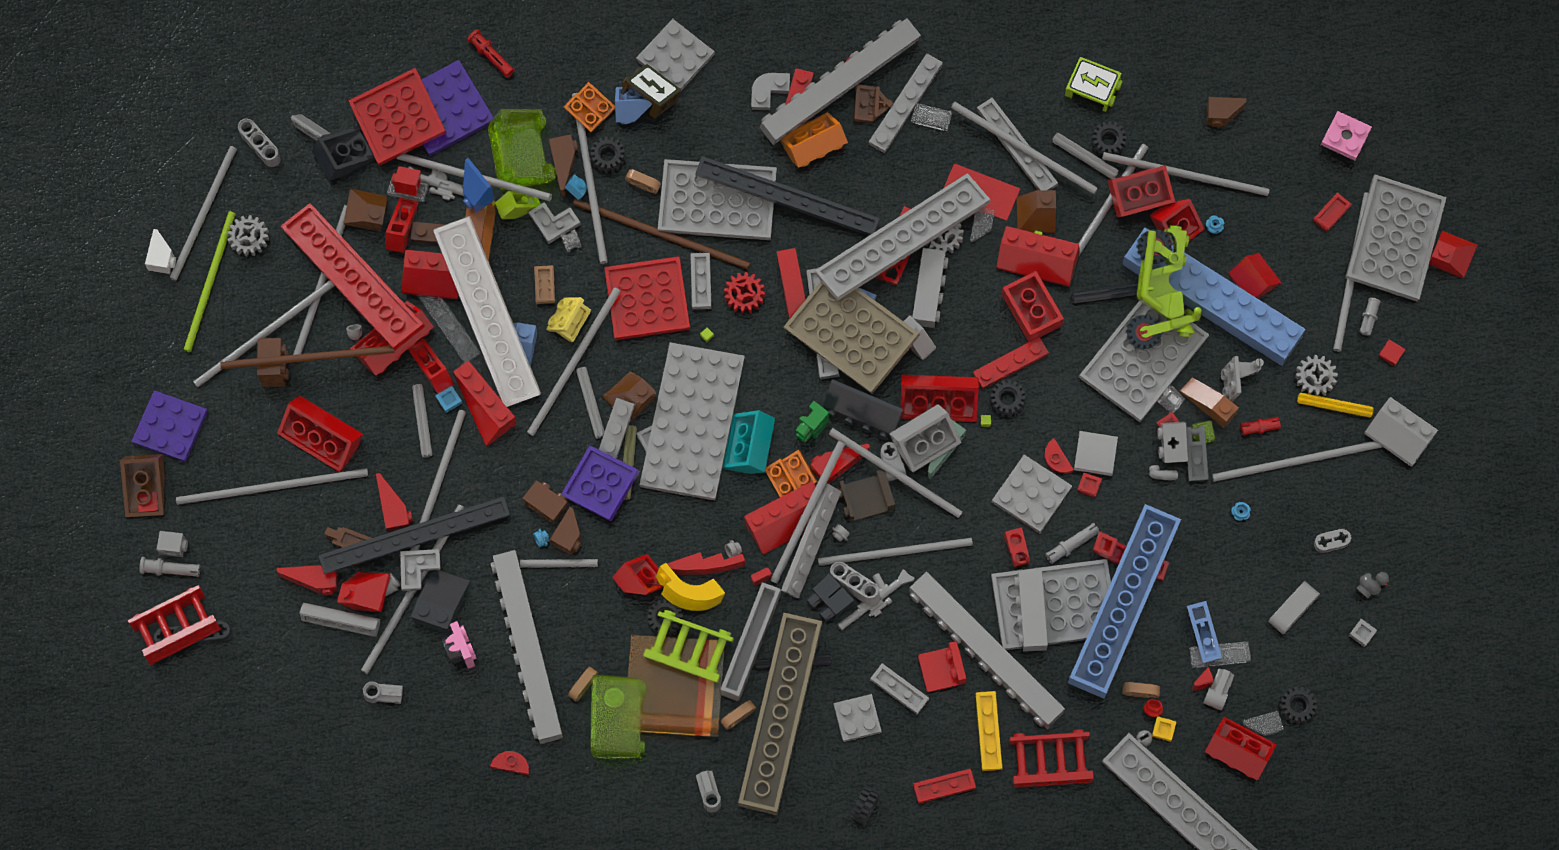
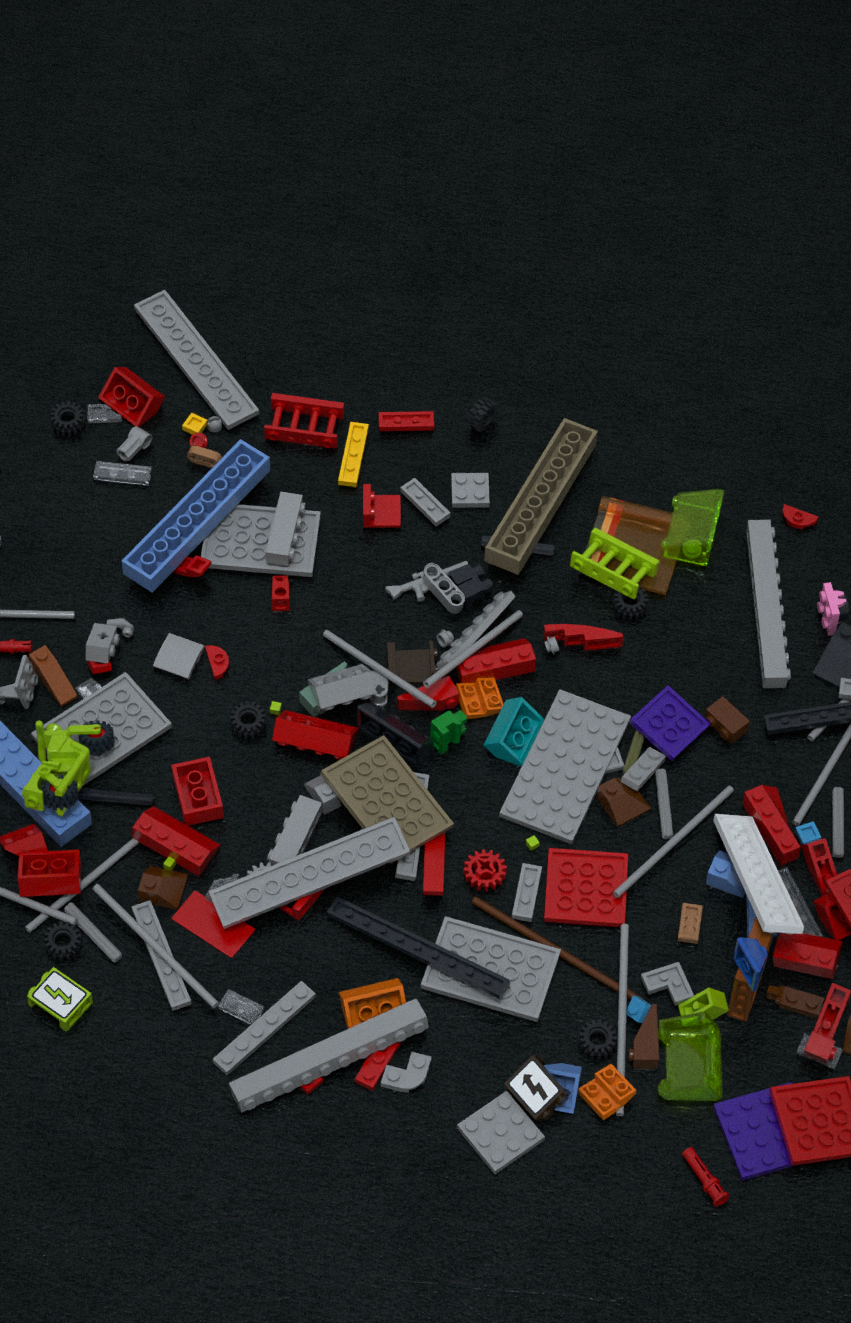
camera: 170 degrees left, 15 degrees down
light grey piece [397,154,552,201] -> none
light grey piece [409,166,464,201] -> none
light grey bar [520,559,598,568] -> none
dark azure plate [533,529,550,547] -> none
light yellow bracket [546,298,591,342] -> none
reddish brown slope [550,507,582,555] -> none
clear wheel [561,230,581,252] -> none
medium nougat beam [568,667,598,702] -> none
red slope [612,554,664,595] -> none
medium nougat beam [625,170,661,194] -> none
yellow arch [656,563,725,611] -> none
light grey piece [696,771,721,813] -> none
light grey brick [720,582,781,701] -> none
medium nougat beam [721,700,757,730] -> none
red tile [751,568,771,587] -> none
light grey piece [818,538,973,566] -> none
reddish brown slope [853,84,893,123] -> none
light grey brick [909,572,1065,729] -> none
red plate [973,337,1049,390] -> none
light grey plate [992,455,1072,534] -> none
light grey pin [1045,523,1100,564] -> none
red tile [1077,473,1102,498] -> none
dark grey plate [1186,426,1209,481] -> none
medium blue slope [1187,601,1222,663] -> none
clear neon green plate [1192,421,1215,443] -> none
red slope [1192,667,1213,691] -> none
dark azure plate [1231,502,1251,521] -> none
light grey beam [1268,581,1320,634] -> none

